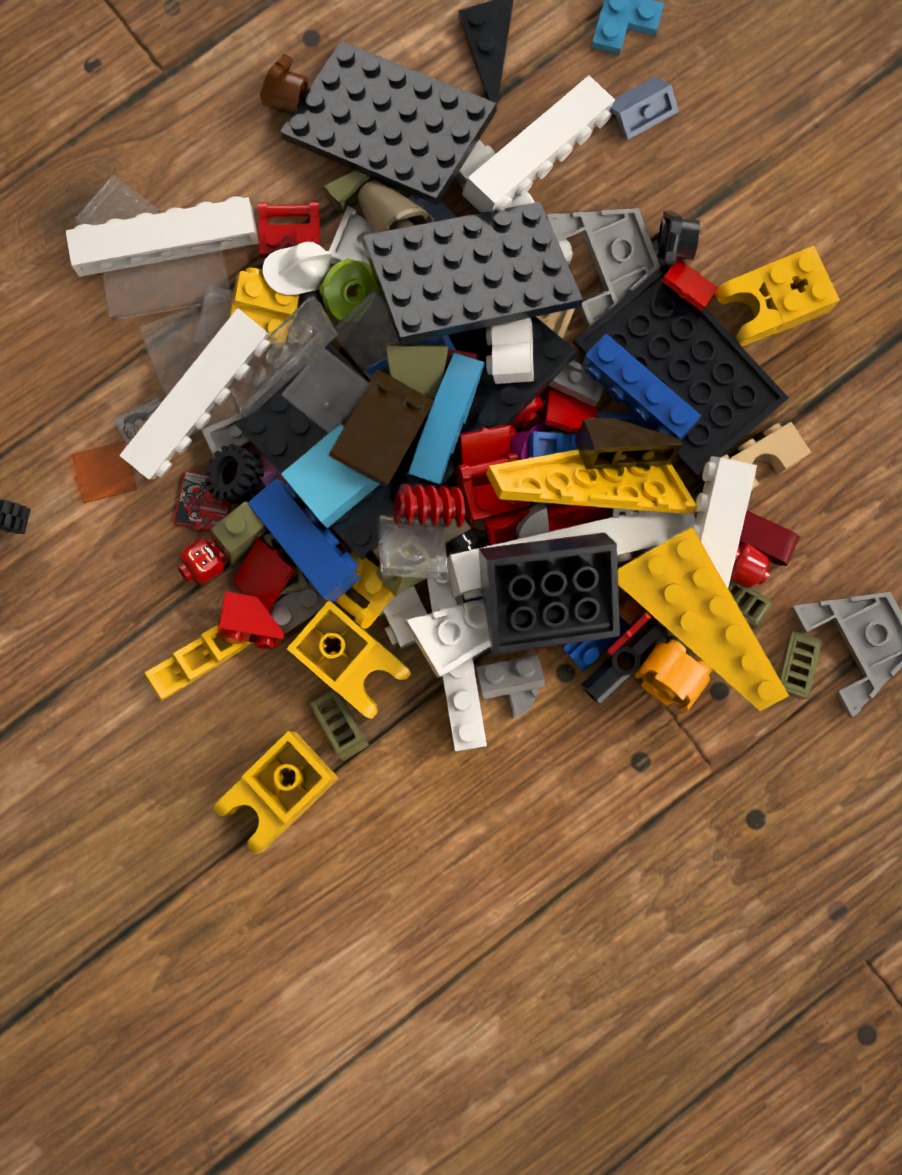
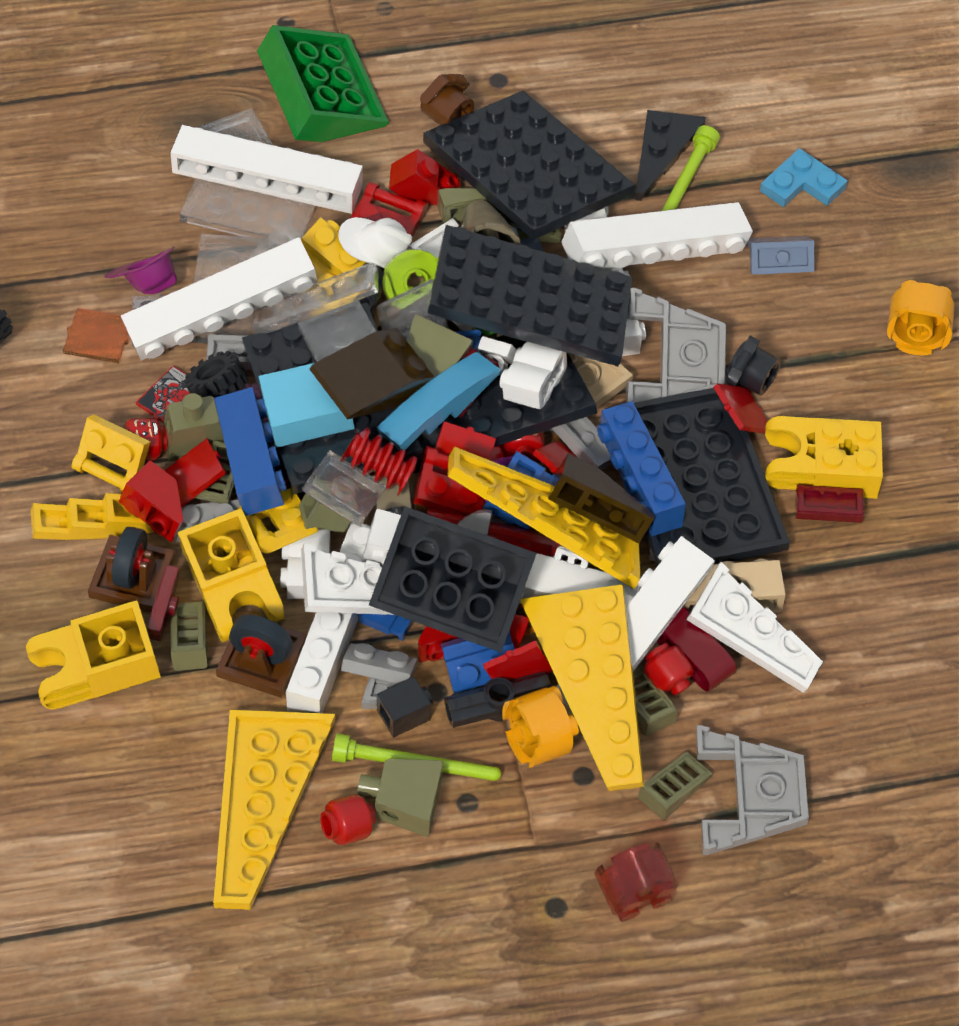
camera: 25 degrees right, 25 degrees down
none -> yellow plate [72,414,150,493]
none -> reddish brown plate [88,527,175,613]
none -> magenta piece [104,247,177,294]
none -> dark red plate [147,565,179,642]
none -> yellow wing [213,710,335,910]
none -> plate [216,614,306,698]
none -> green slope [257,25,389,142]
none -> red head [320,795,376,845]
none -> lime piece [332,733,501,781]
none -> olive torso [357,759,443,837]
none -> black brick [377,677,433,738]
none -> red slope [389,149,461,205]
none -> white tile [478,336,517,376]
none -> clear red brick [594,843,678,922]
none -> lime piece [662,125,720,211]
none -> white wing [686,562,823,693]
none -> dark red plate [795,485,864,523]
none -> light orange brick [887,280,955,356]

